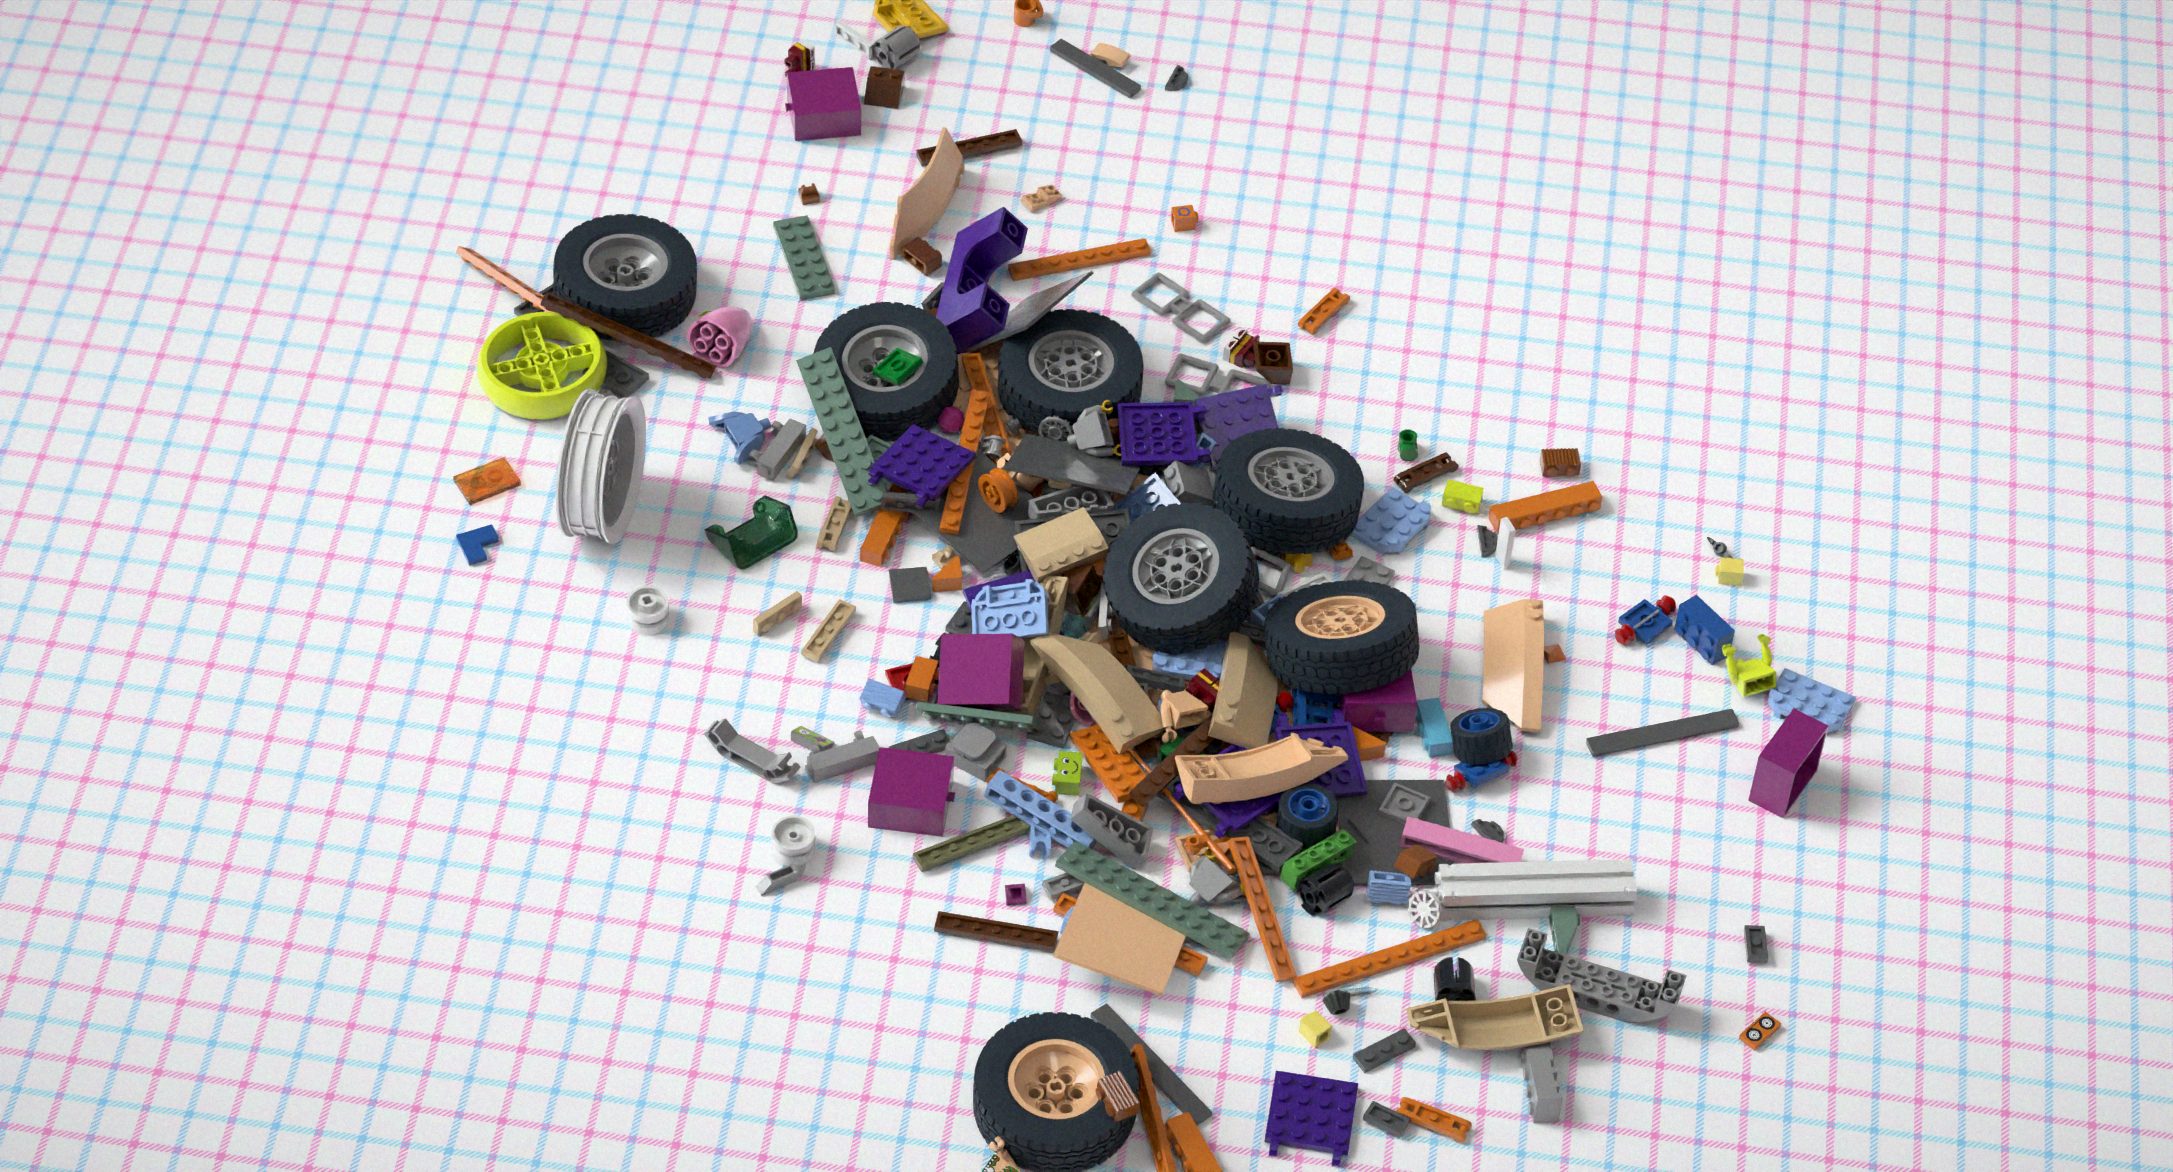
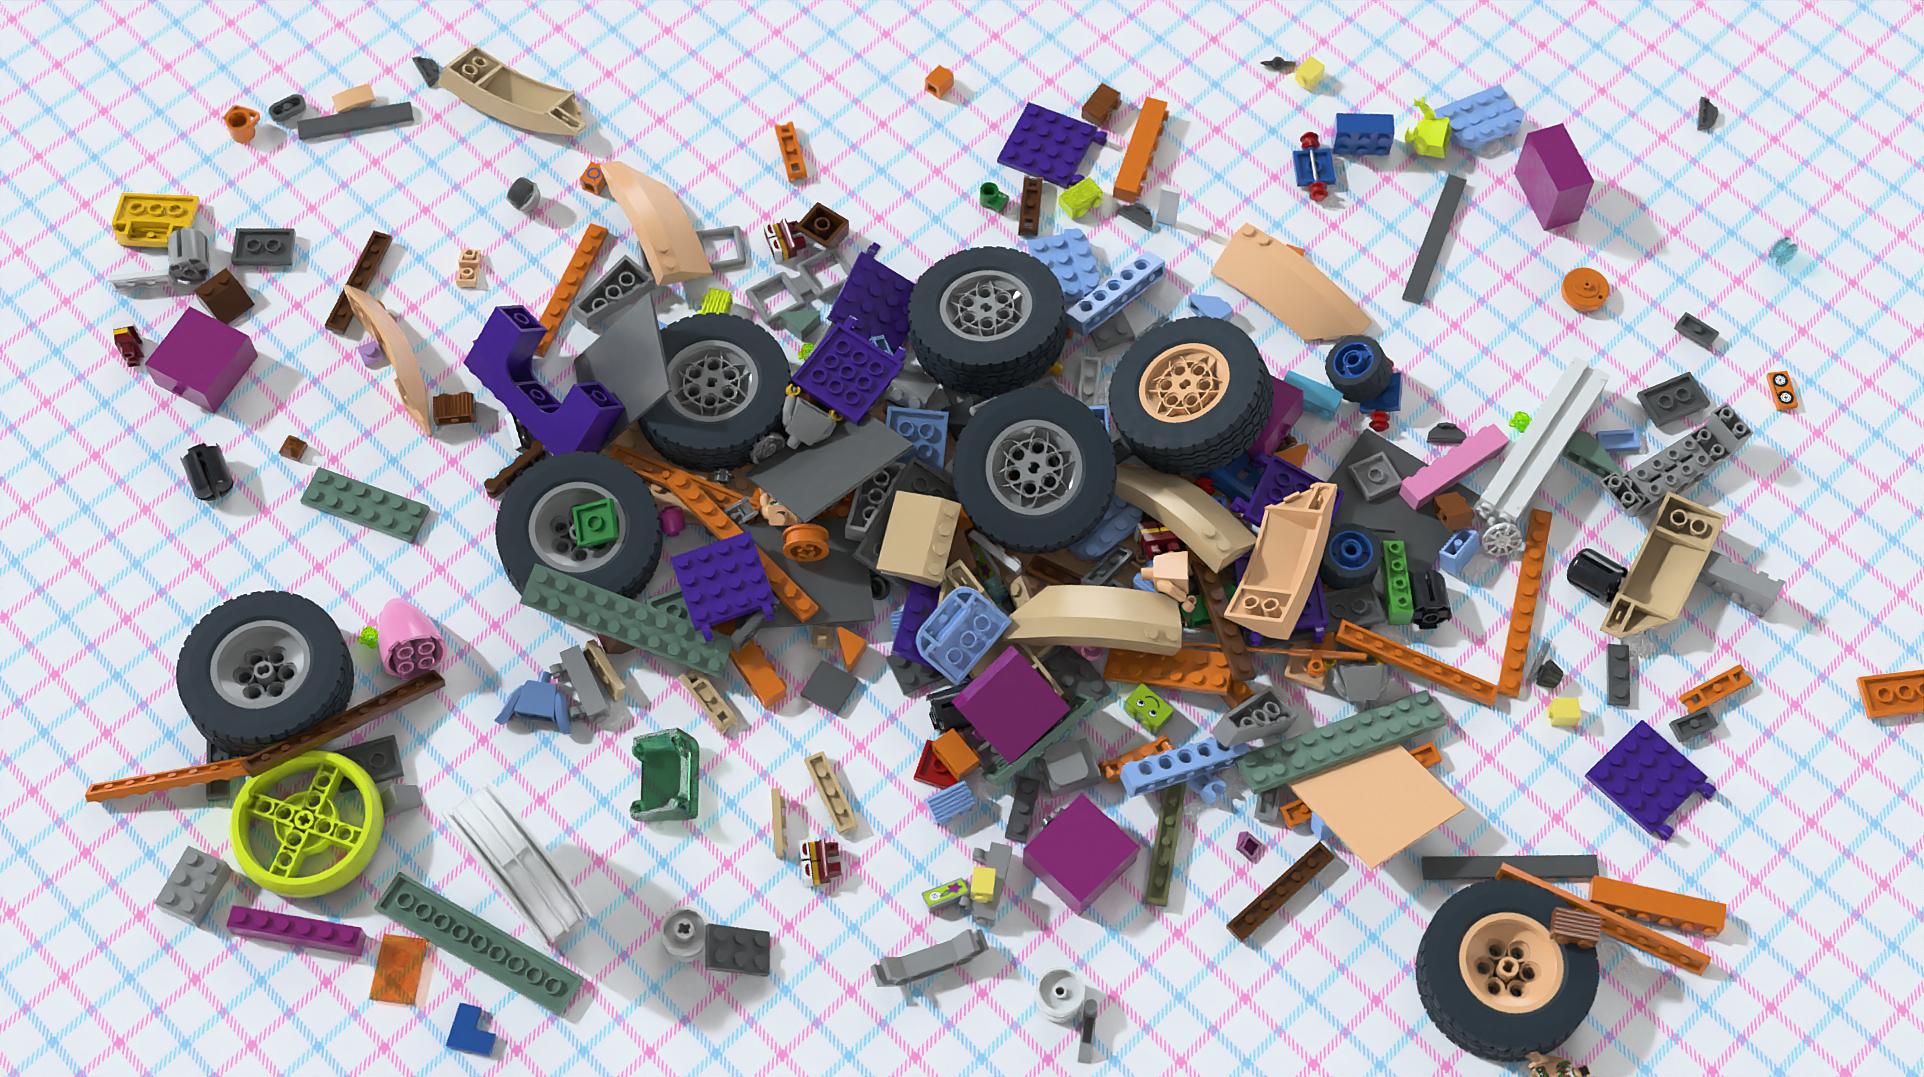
camera: 50 degrees left, 15 degrees up
none -> light grey brick [154,845,233,928]
none -> black cylinder [180,443,234,501]
none -> magenta brick [226,905,367,957]
none -> dark grey plate [231,228,296,266]
none -> dark grey plate [269,94,306,122]
none -> sand green plate [374,871,585,1017]
none -> tan slope [438,44,586,136]
none -> light grey helmet [506,176,541,212]
none -> light grey wedge [572,254,655,329]
none -> light nougat slope [600,160,713,287]
none -> neon yellow brick [697,287,733,315]
none -> dark grey plate [705,923,770,977]
none -> dark red hips [799,838,842,887]
none -> orange brick [925,64,954,99]
none -> light yellow brick [971,866,996,903]
none -> dark purple plate [997,102,1108,189]
none -> light blue brick [1066,250,1166,337]
none -> light blue slope [1187,294,1233,322]
none -> orange wheel [1561,267,1610,312]
none -> light blue tile [1595,429,1641,452]
none -> dark grey plate [1636,371,1710,428]
none -> dark grey tile [1697,96,1718,130]
none -> clear light blue wheel [1767,236,1799,267]

